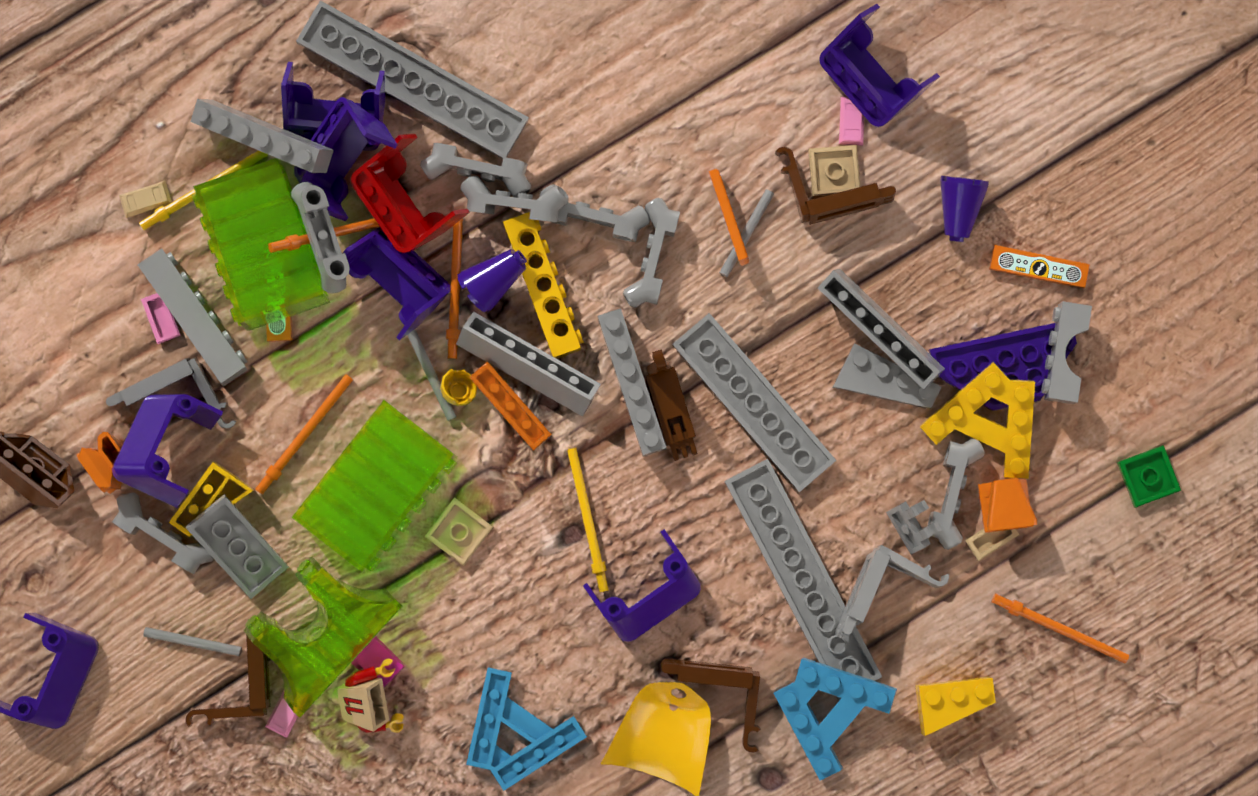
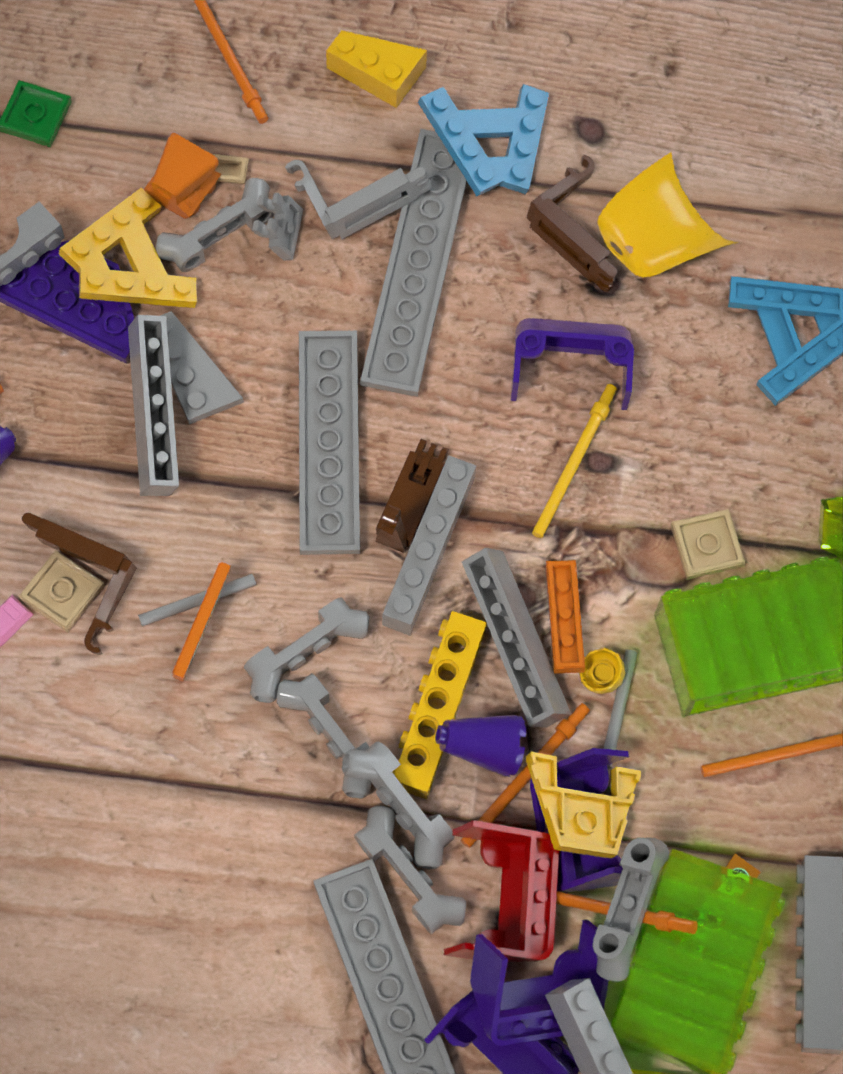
camera: 140 degrees left, 15 degrees down
none -> yellow wing [526,752,641,859]

